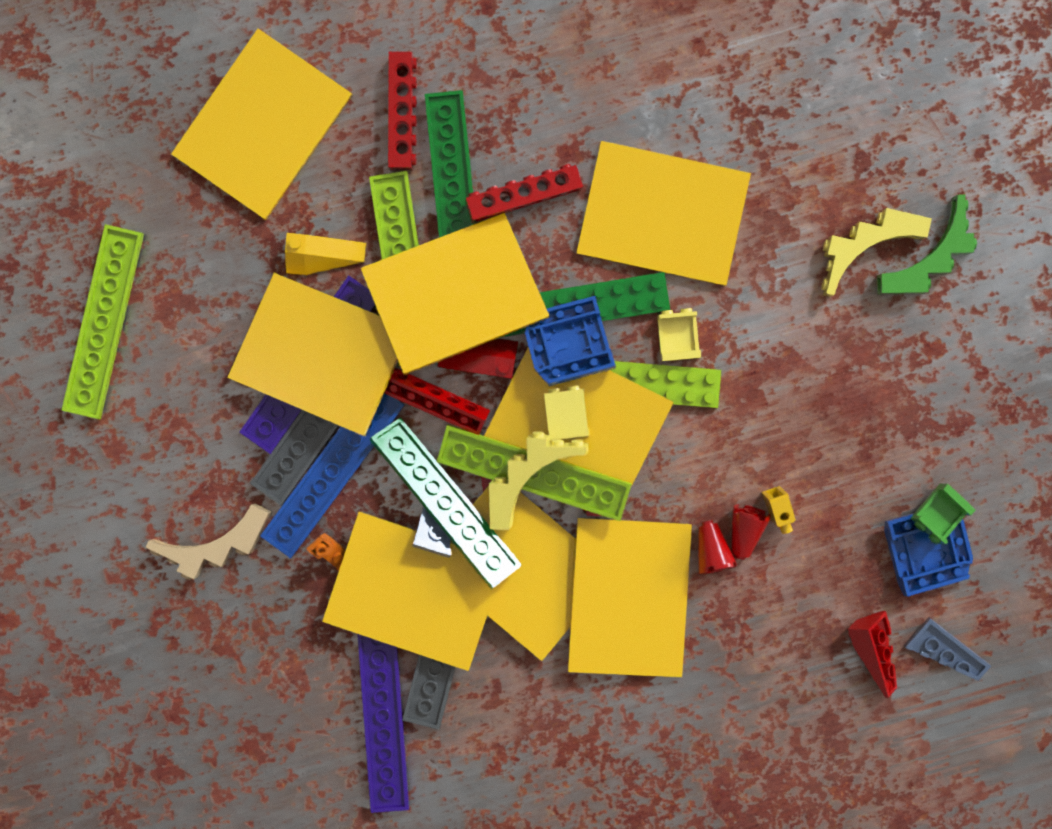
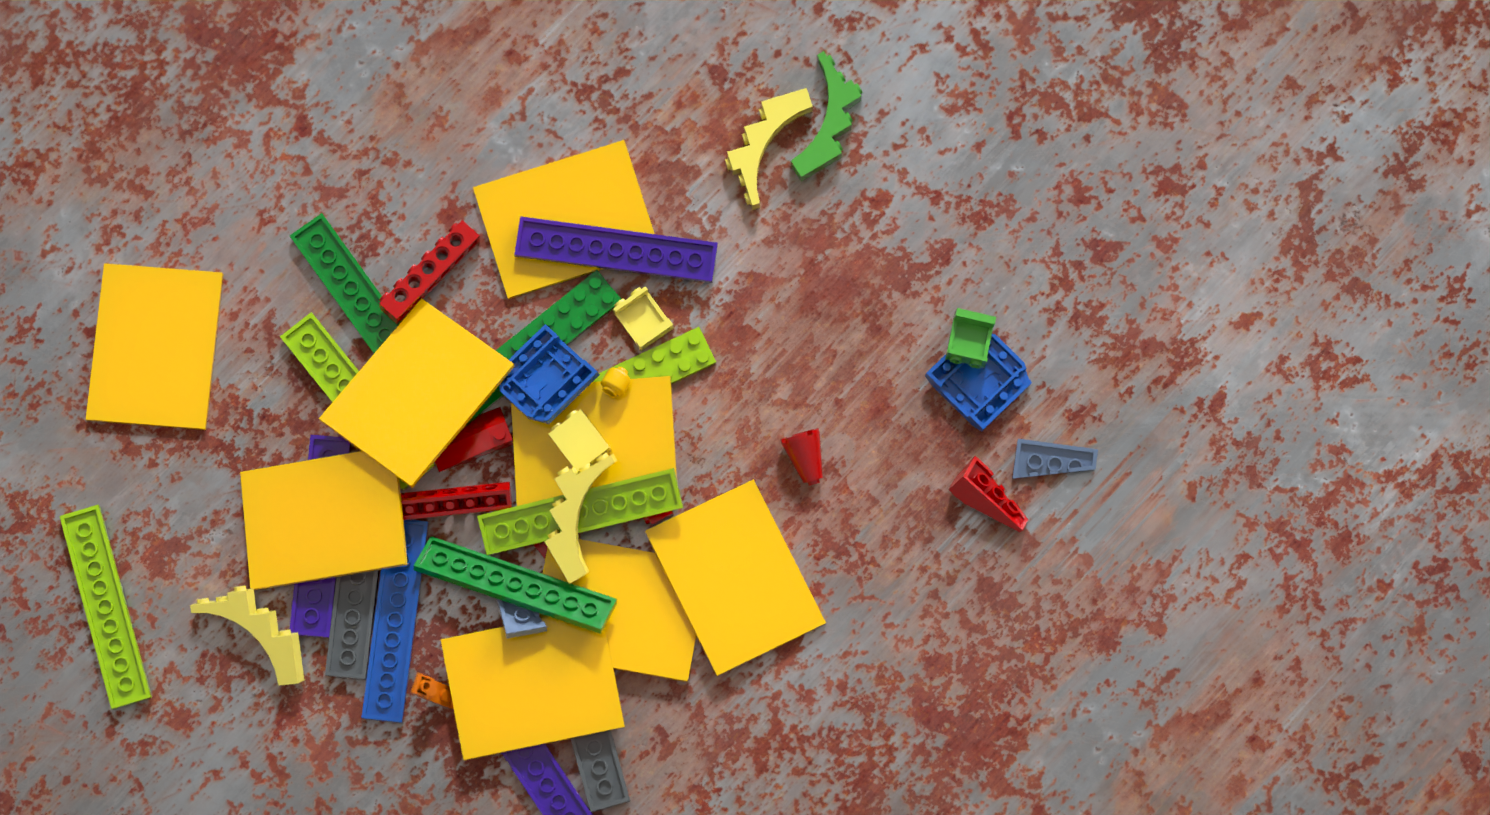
camera: 25 degrees left, 10 degrees down
tan arch [146,504,272,580] -> none
yellow wedge [285,233,366,275] -> none
red brick [388,51,417,171] -> none
red cone [698,520,737,575] -> none
yellow torso [762,486,796,534] -> none
none -> light yellow arch [190,586,304,685]
none -> dark purple plate [514,216,718,283]
none -> yellow head [601,367,631,398]

